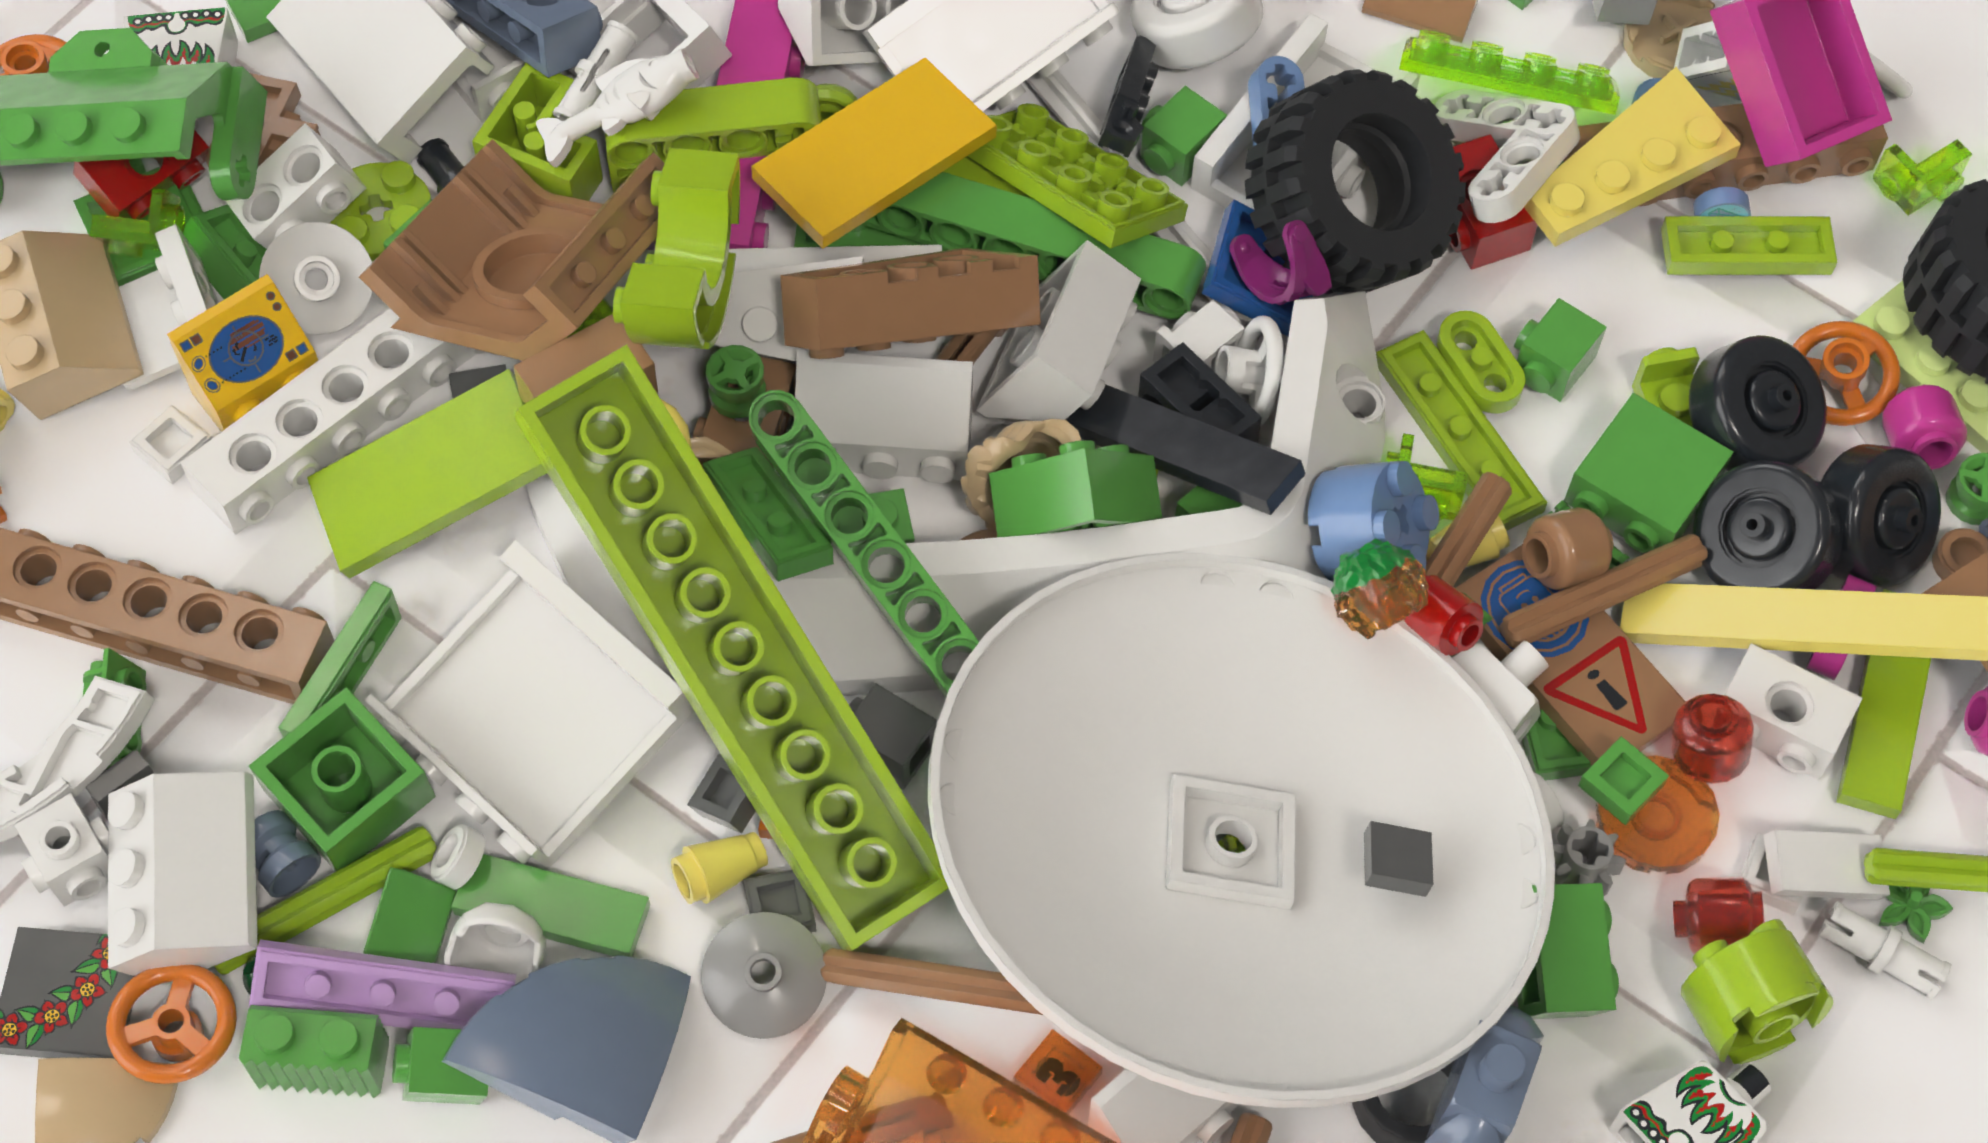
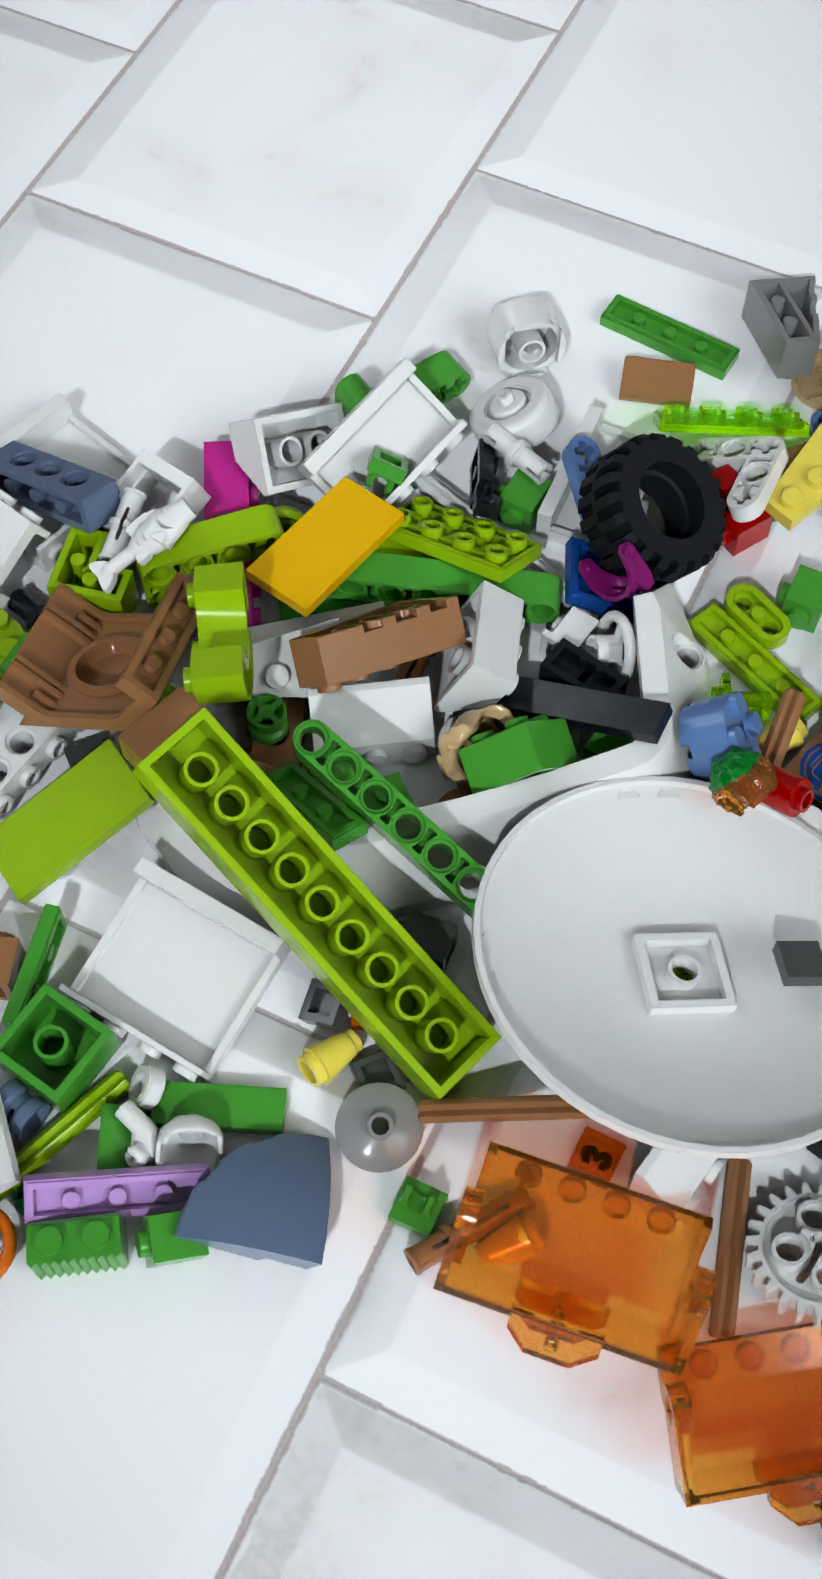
camera: 10 degrees left, 0 degrees up
none -> white arm [115,1100,158,1167]
none -> bright green tile [365,446,408,496]
none -> bright green tile [388,1175,448,1238]
none -> white pin [483,422,553,485]

